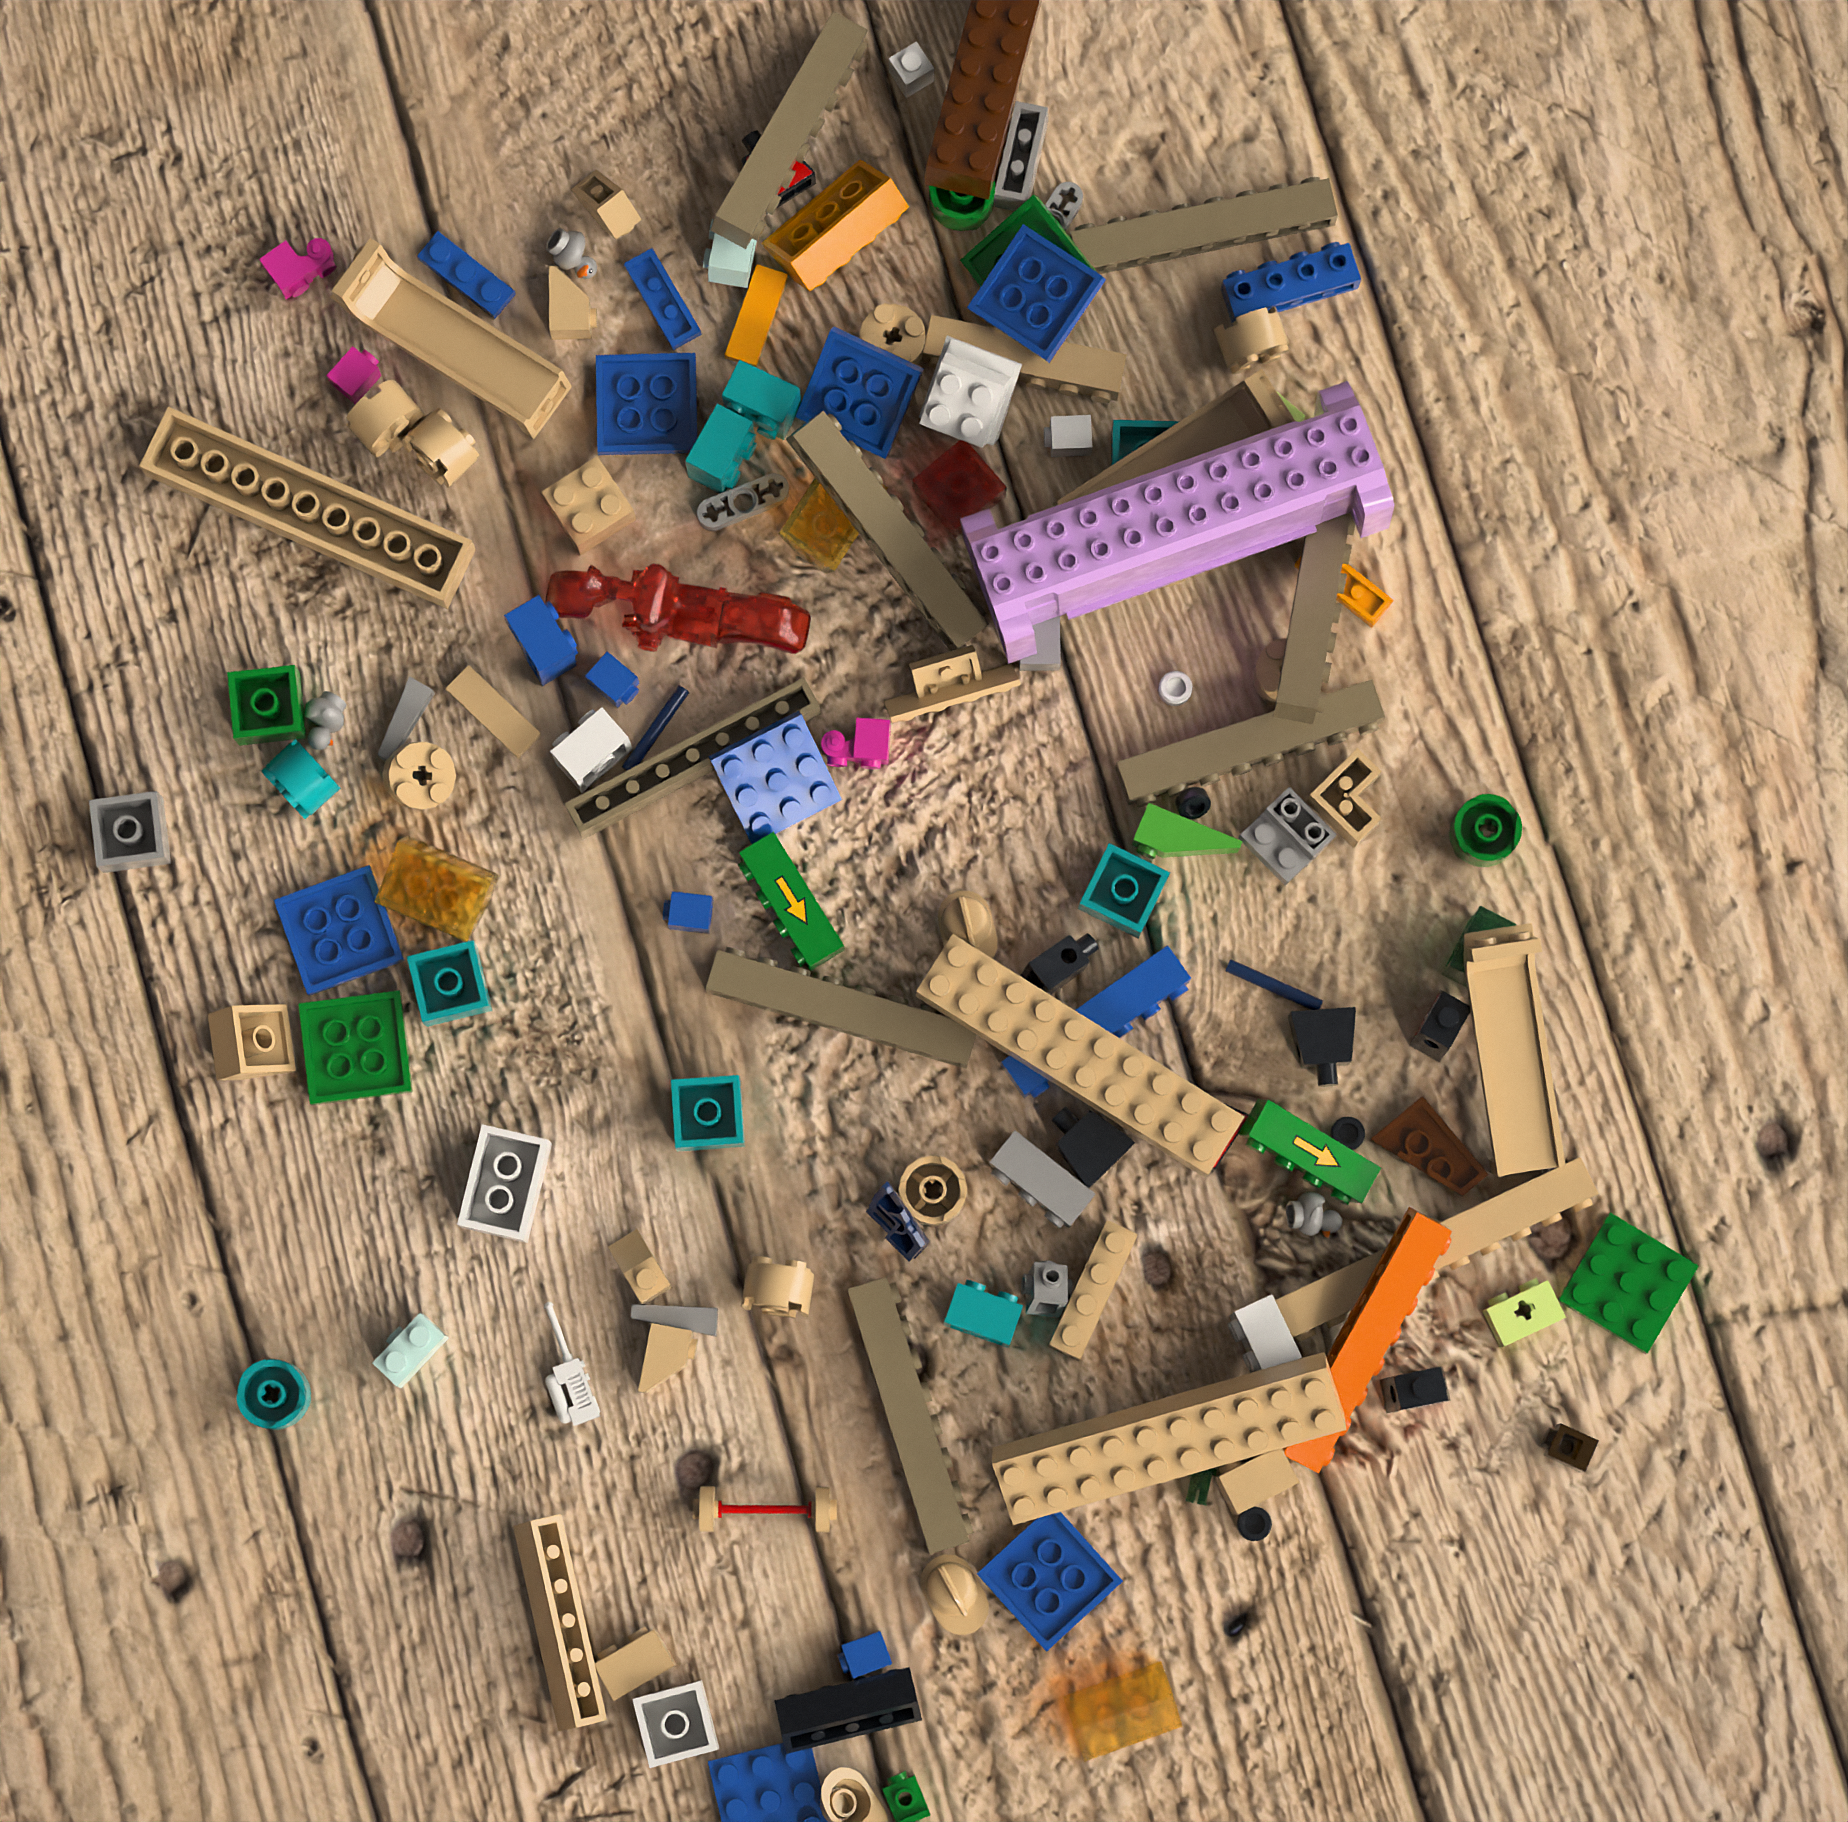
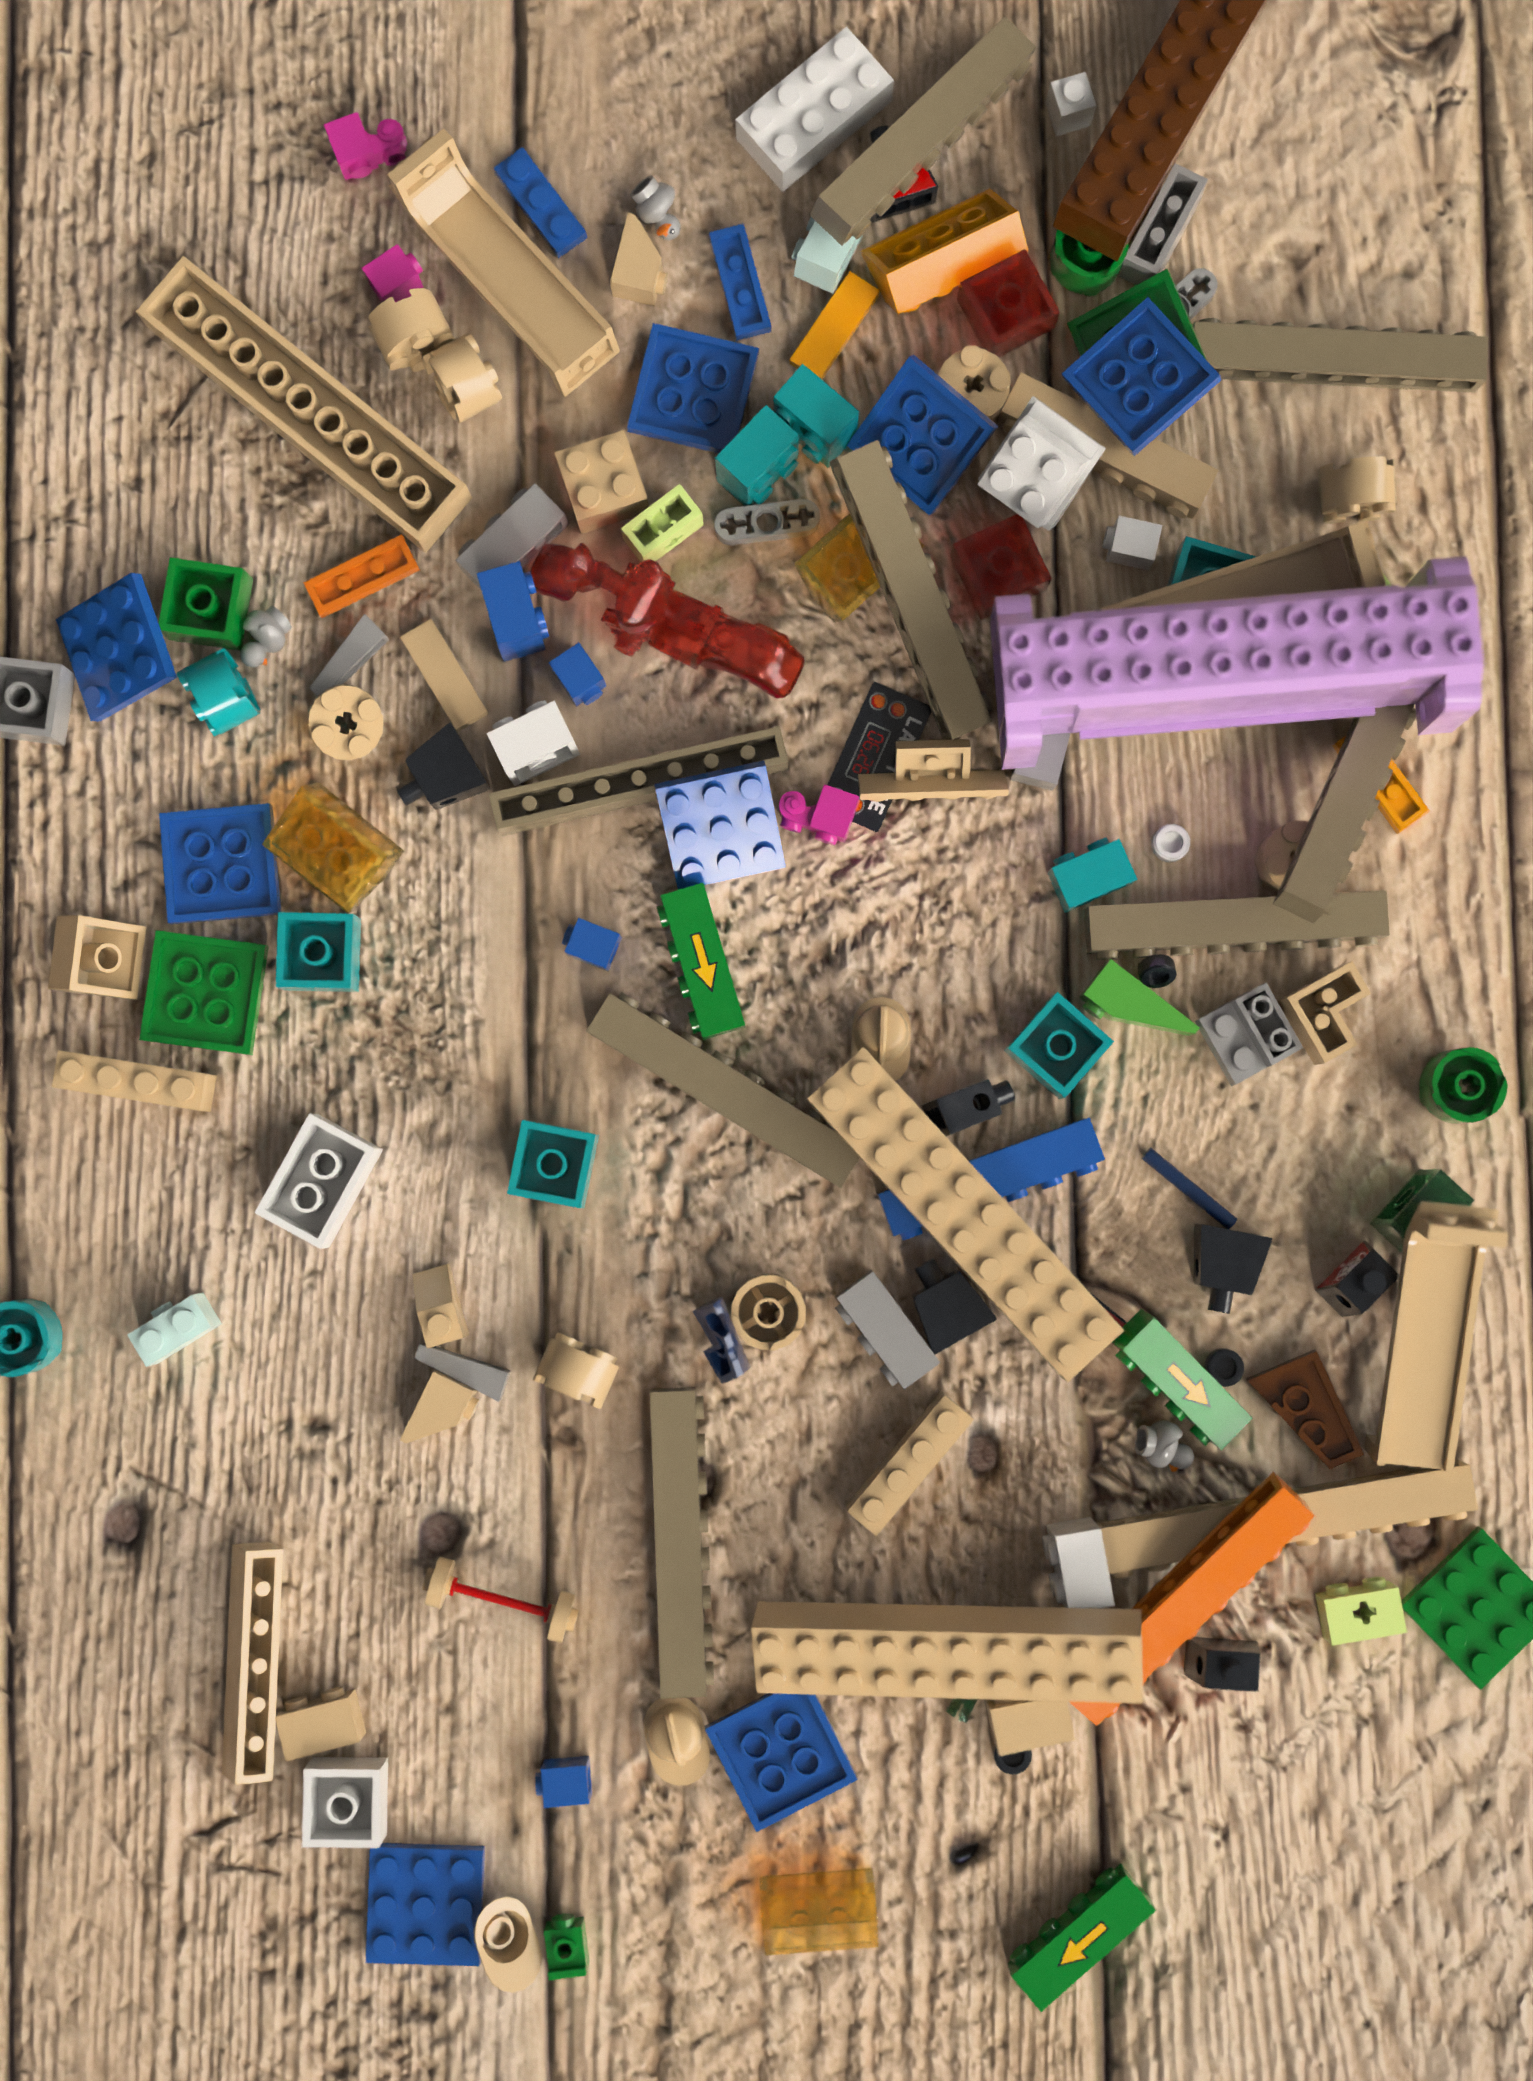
camera: 20 degrees right, 5 degrees up
white piece [544,1302,600,1426] -> none
tan slope [571,170,642,239] -> none
dark blue bar [622,685,689,771] -> none
black brick [774,1667,922,1754] -> none
teal brick [944,1279,1023,1348] -> none
light grey brick [1021,1261,1073,1318] -> none
blue brick [1220,242,1361,326] -> none
dark brown brick [1541,1423,1599,1473] -> none
none -> tan brick [52,1050,217,1112]
none -> blue plate [56,573,177,721]
none -> orange plate [303,534,420,618]
none -> black torso [395,722,490,810]
none -> light grey brick [456,483,569,590]
none -> yellowish green brick [621,484,704,569]
none -> white brick [735,26,894,192]
none -> black sticker [827,682,932,832]
none -> clear red brick [957,249,1060,358]
none -> green brick [1007,1863,1157,2012]
none -> teal brick [1047,837,1137,913]

